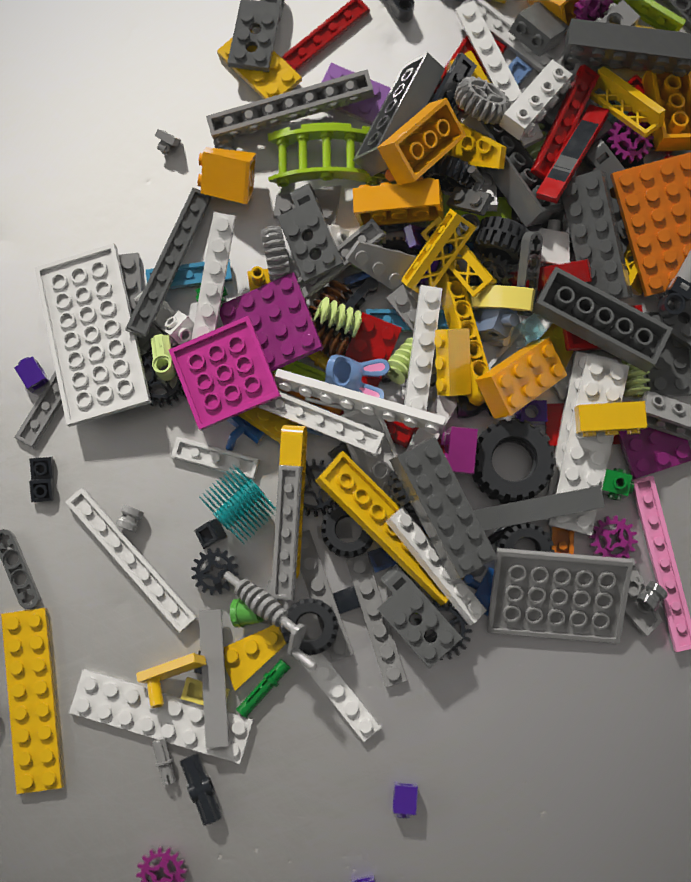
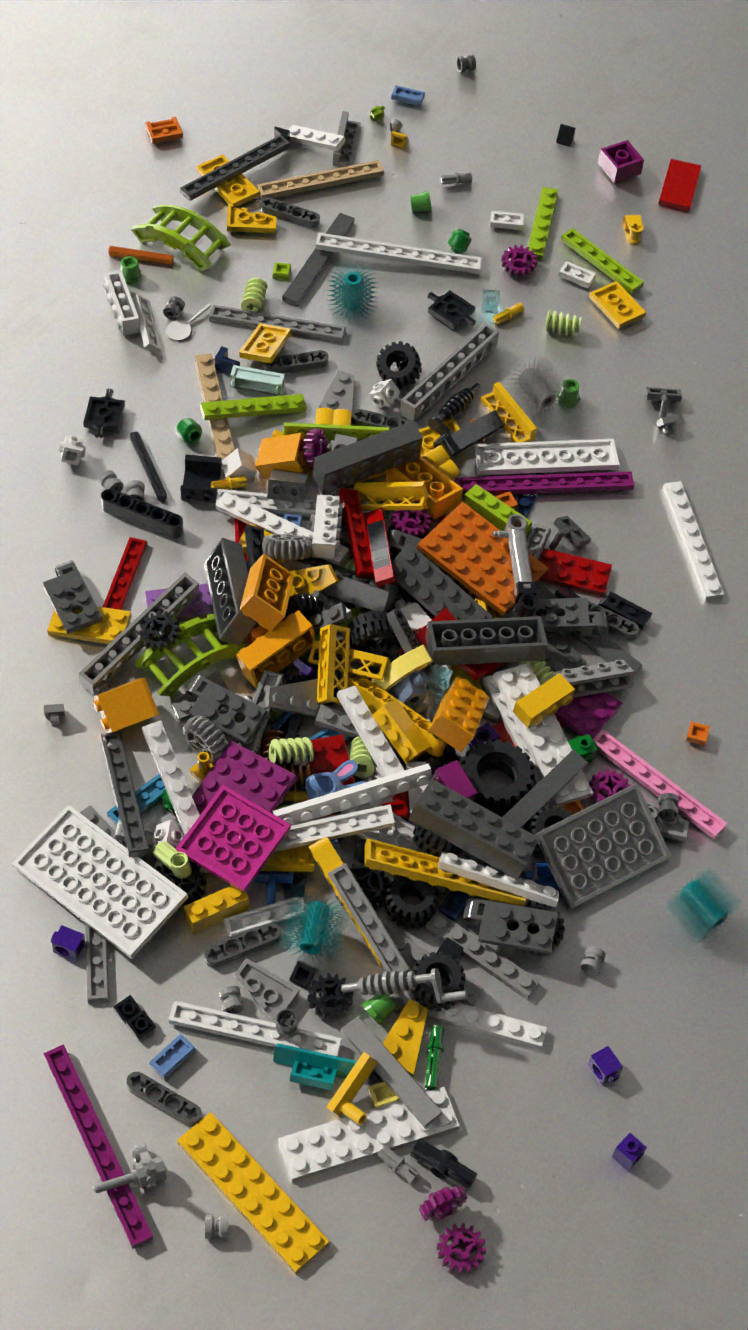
camera: 40 degrees left, 25 degrees down
none -> black gear [138,611,182,652]
none -> medium blue plate [149,1034,196,1080]
none -> yellow brick [184,885,249,935]
none -> dark grey beam [204,923,281,968]
none -> light grey wing [234,958,300,1023]
none -> teal bracket [273,1043,357,1091]
none -> dark grey wheel [276,1009,298,1038]
none -> black slope [283,875,306,897]
none -> magenta gear [419,1186,468,1221]
none -> light grey wheel [580,946,606,976]
none -> teal piece [667,868,742,940]

